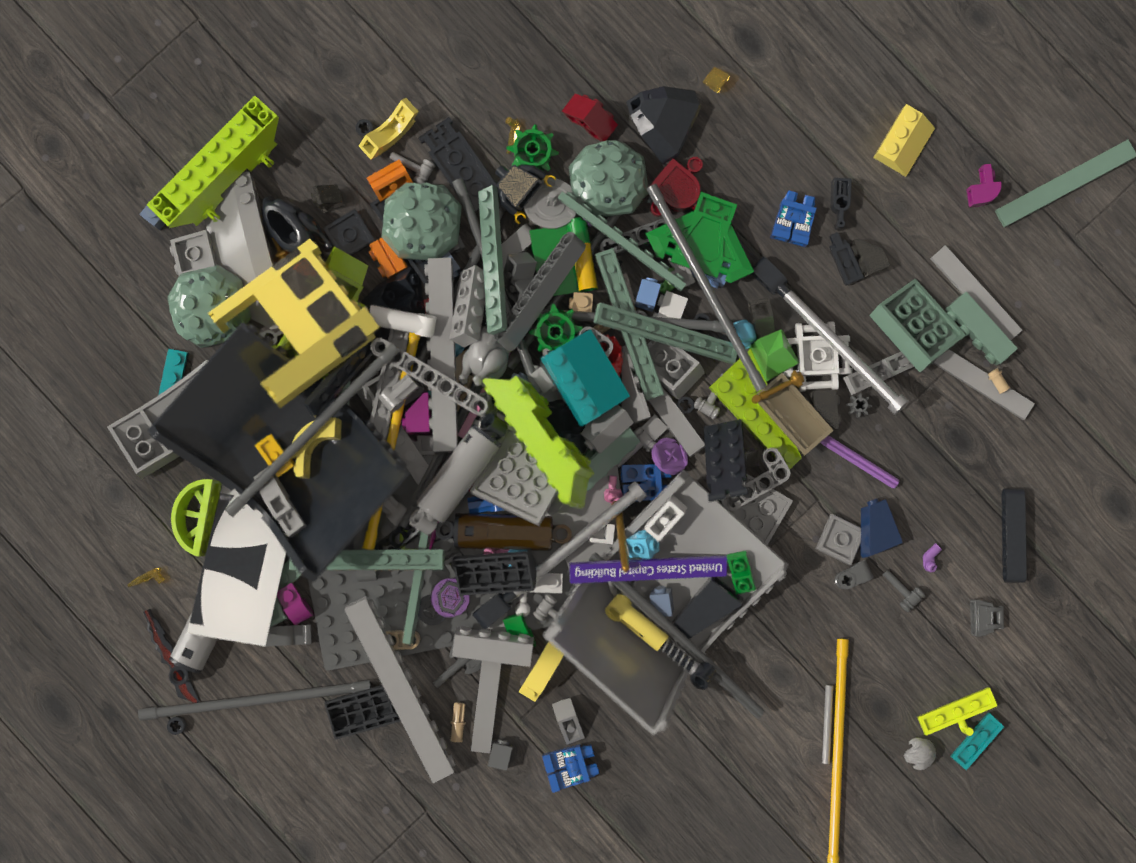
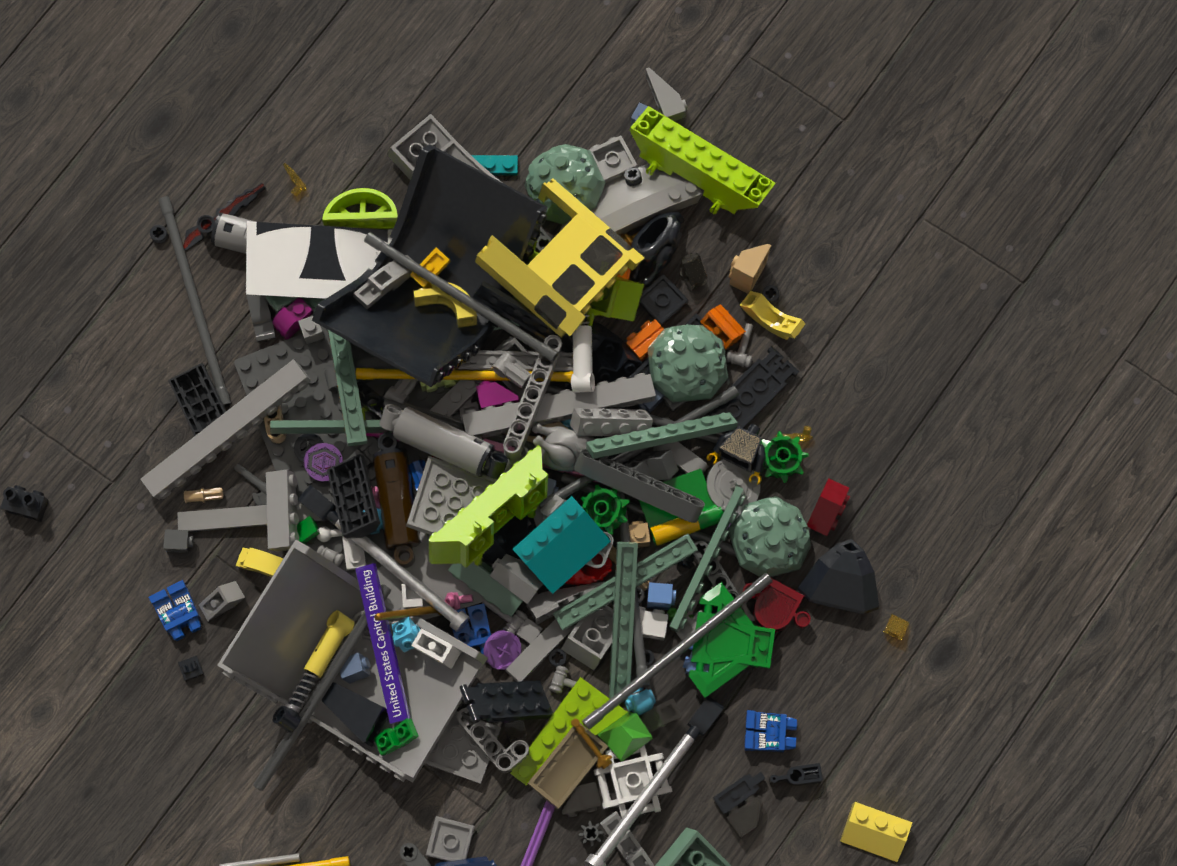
camera: 80 degrees right, 10 degrees down
none -> black tile [178,655,204,682]
none -> light grey brick [298,316,325,344]
none -> black bush [624,168,642,186]
none -> light grey slope [645,68,688,121]
none -> tan slope [728,244,771,294]

